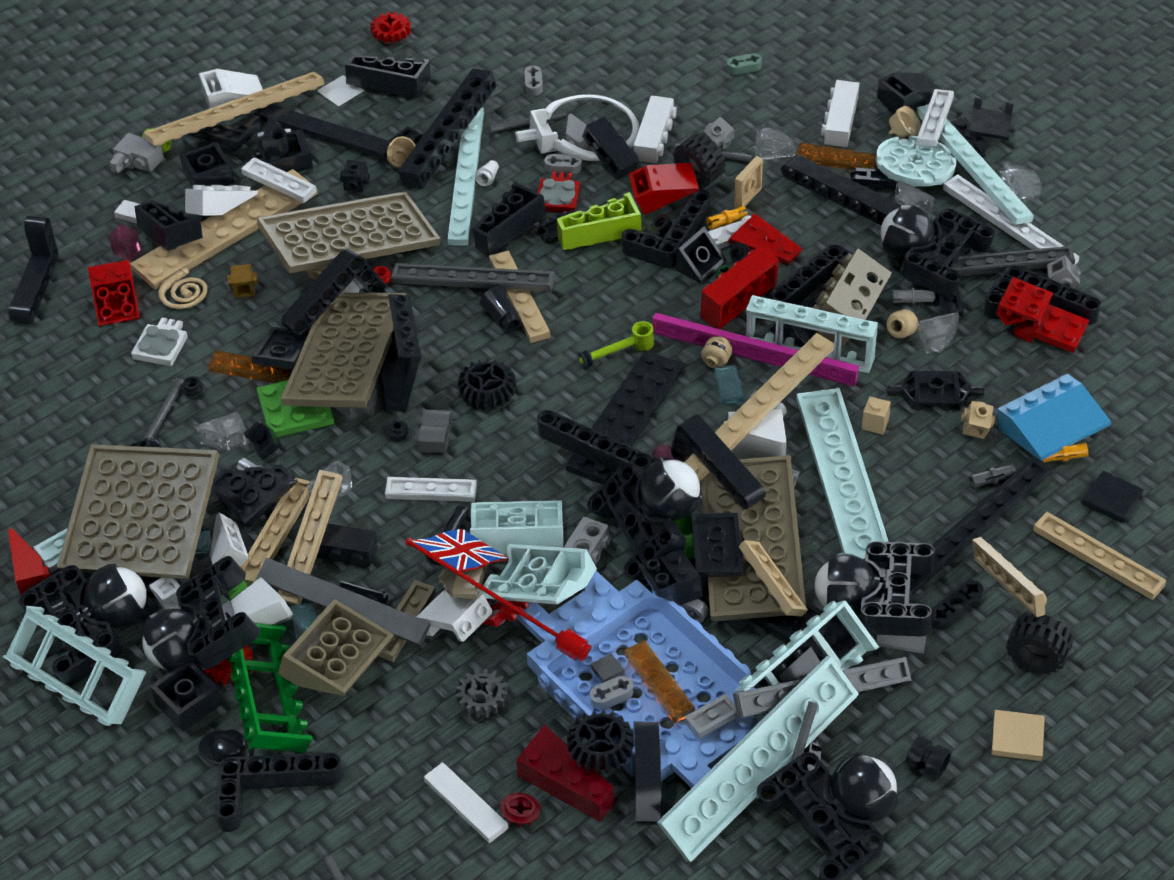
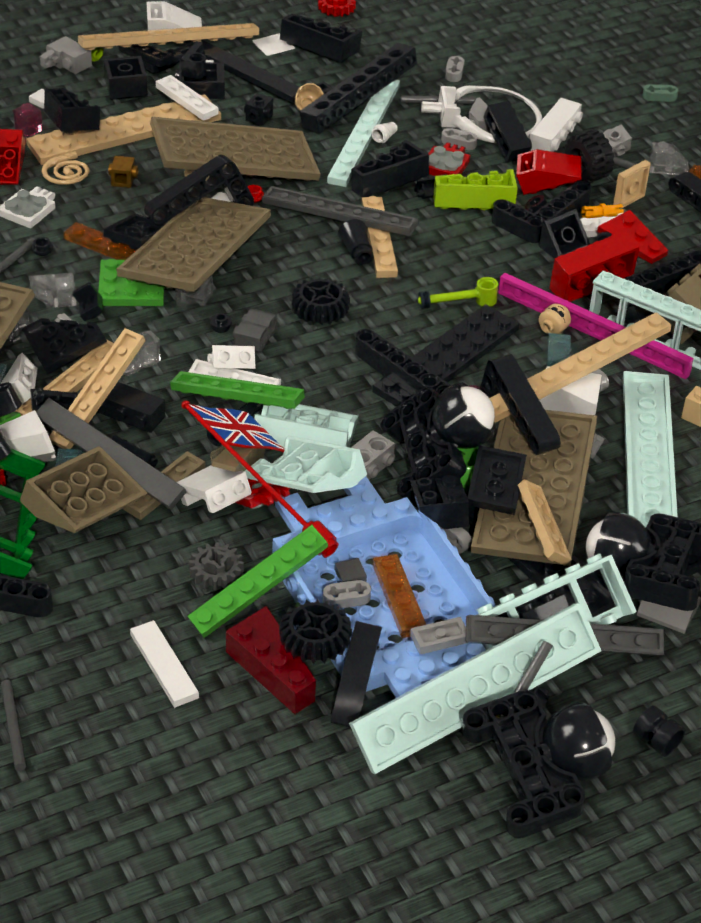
camera: 10 degrees right, 5 degrees down
white slope [185,185,258,215] -> none
black panel [379,294,421,412] -> none
dark red gear [500,793,540,827] -> none
none -> black hinge [30,388,78,411]
none -> bright green plate [170,371,305,409]
none -> bright green plate [188,525,329,638]
none -> white hinge [207,345,255,369]

